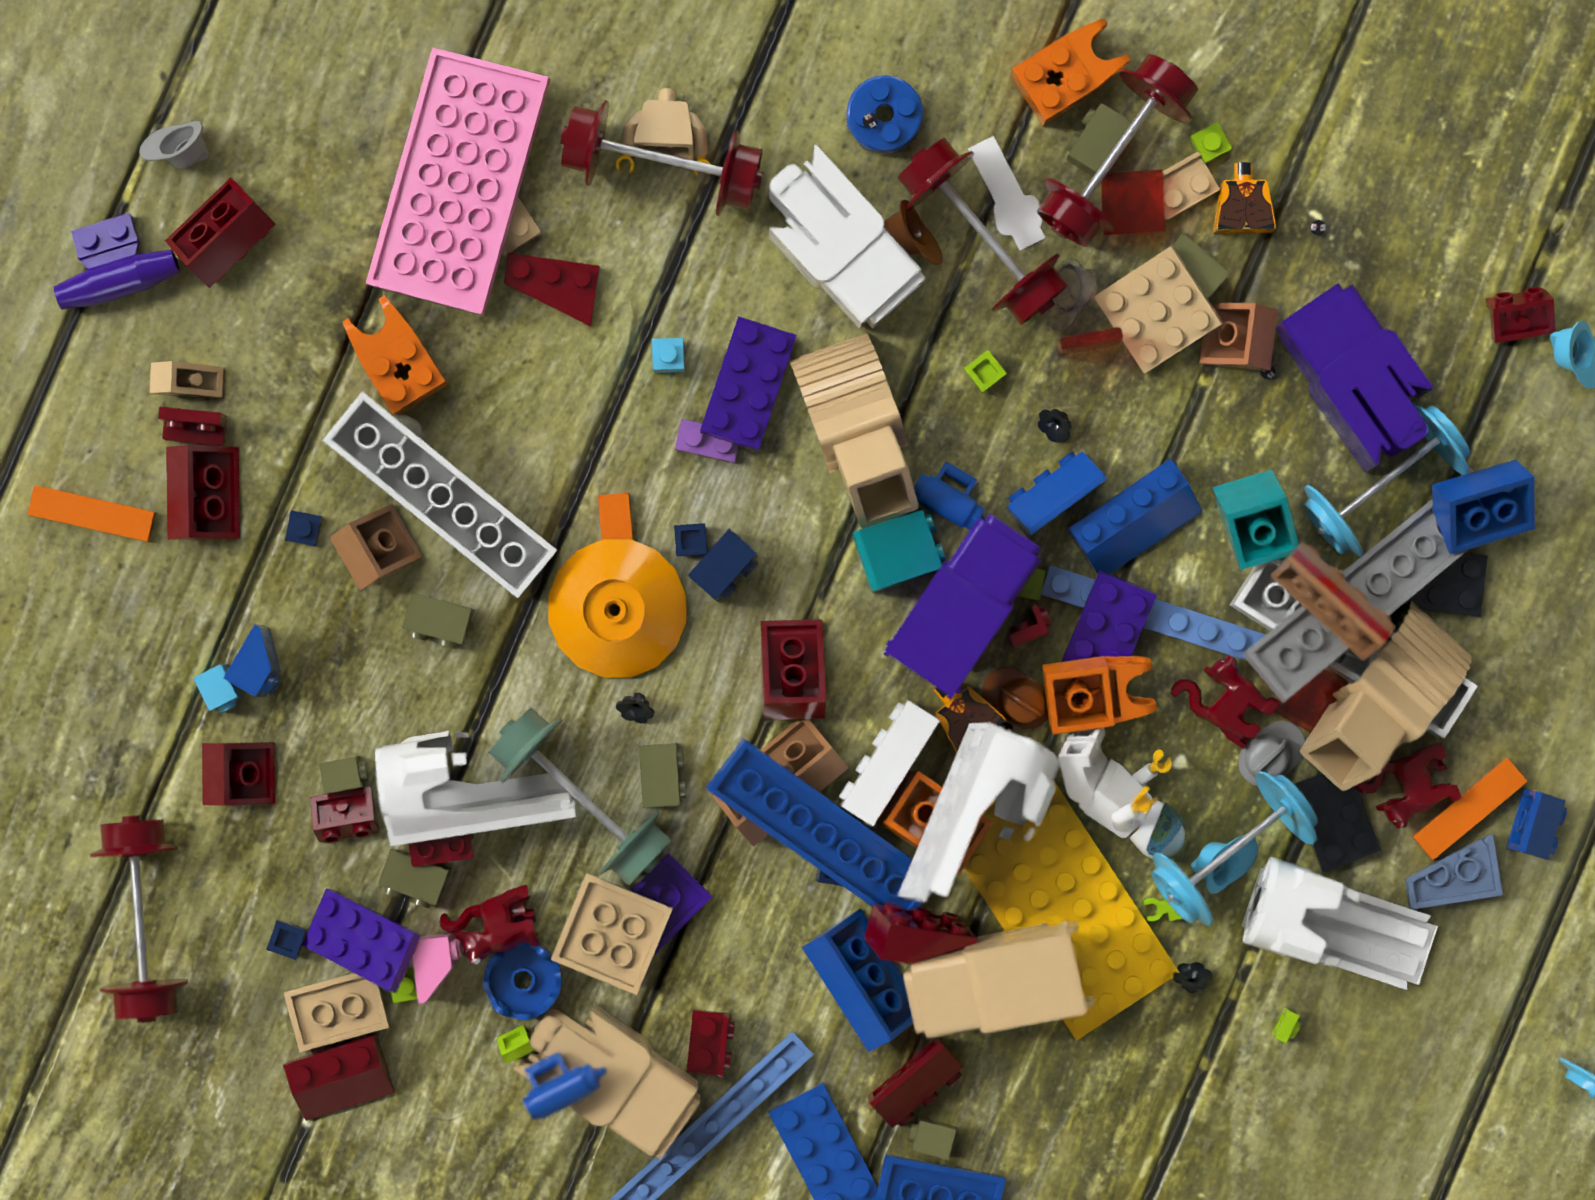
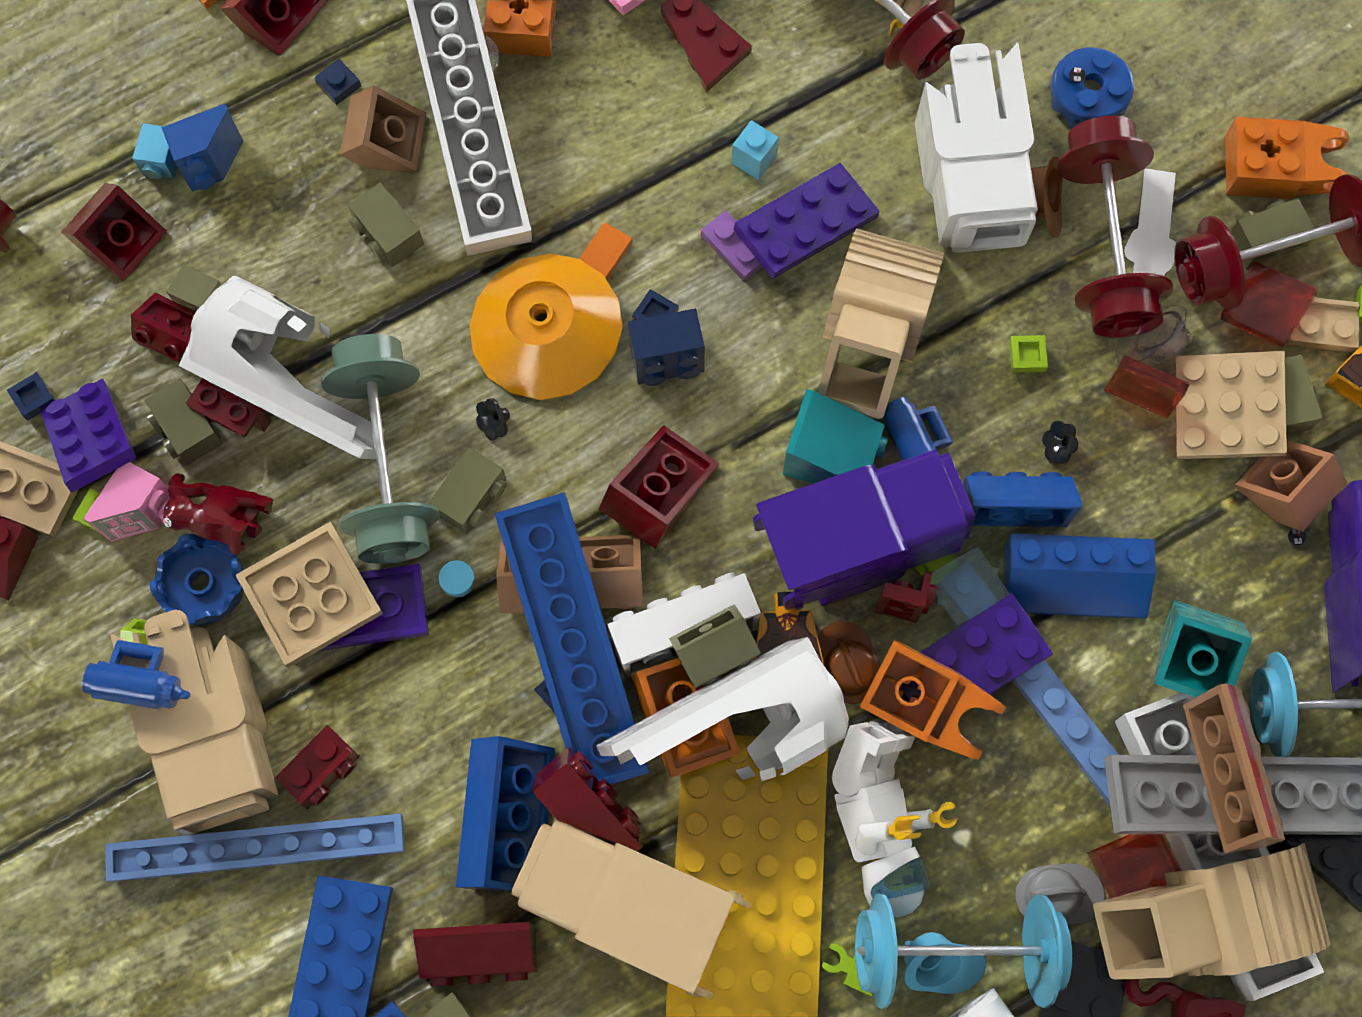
camera: 35 degrees right, 15 degrees down
dark red animal [1170,655,1279,749] -> none
none -> medium azure piece [438,560,475,597]
none -> olive brick [669,604,761,688]
none -> clear light blue piece [930,546,1009,628]

